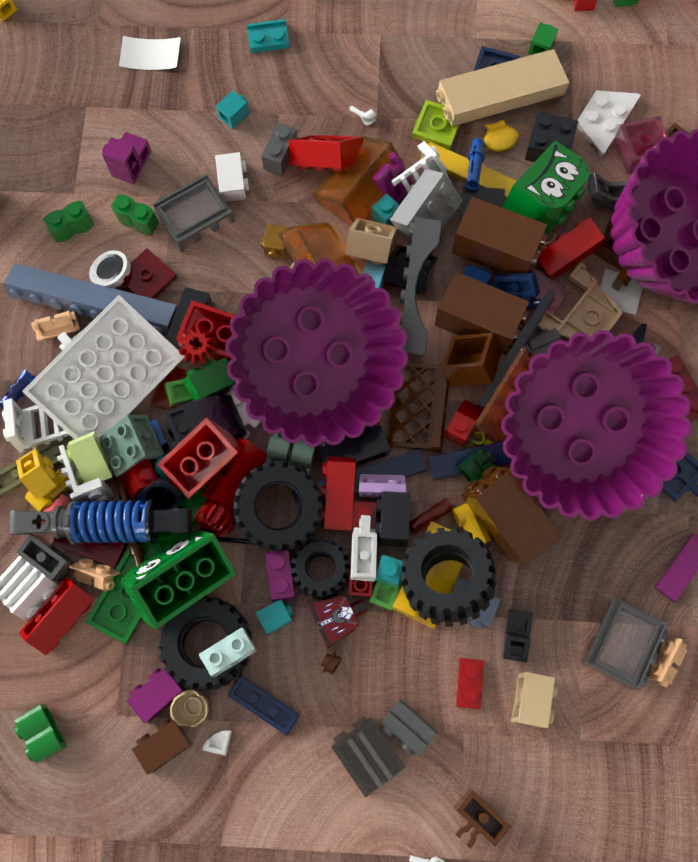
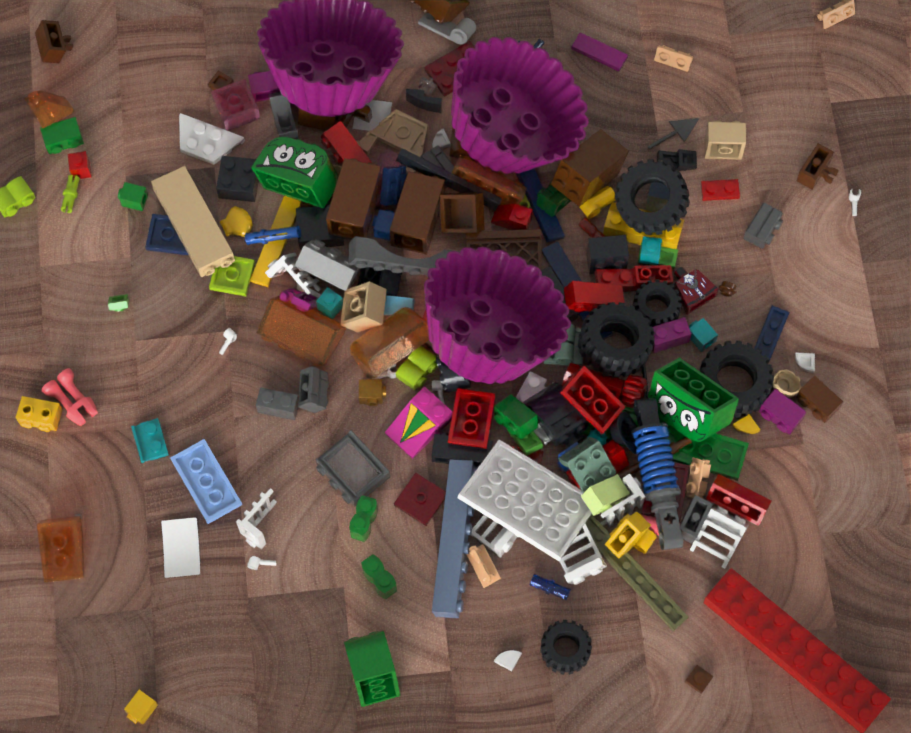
camera: 100 degrees left, 5 degrees down
green brick [14,704,67,763] -> none
tile [89,250,131,288] -> none
magenta brick [102,132,151,184] -> none
red gear [178,327,217,366] -> none
light aqua brick [199,628,257,677] -> none
white brick [215,152,249,202] -> none
teal brick [216,91,249,129] -> none
red slope [288,135,364,172] -> none
clear smoke brick [331,716,406,798] -> none
white hinge [350,515,377,582] -> none
lavender bracket [359,474,406,498] -> none
window [581,597,668,690] -> none
none -> bright green plate [108,294,129,312]
none -> light blue plate [170,439,242,524]
none -> white plate [236,489,277,549]
none -> white hand [247,556,276,570]
none -> dark grey brick [298,367,329,413]
none -> dark pink slope [385,387,453,459]
none -> dark grey piece [648,118,699,149]
none -> yellow tile [733,414,760,434]

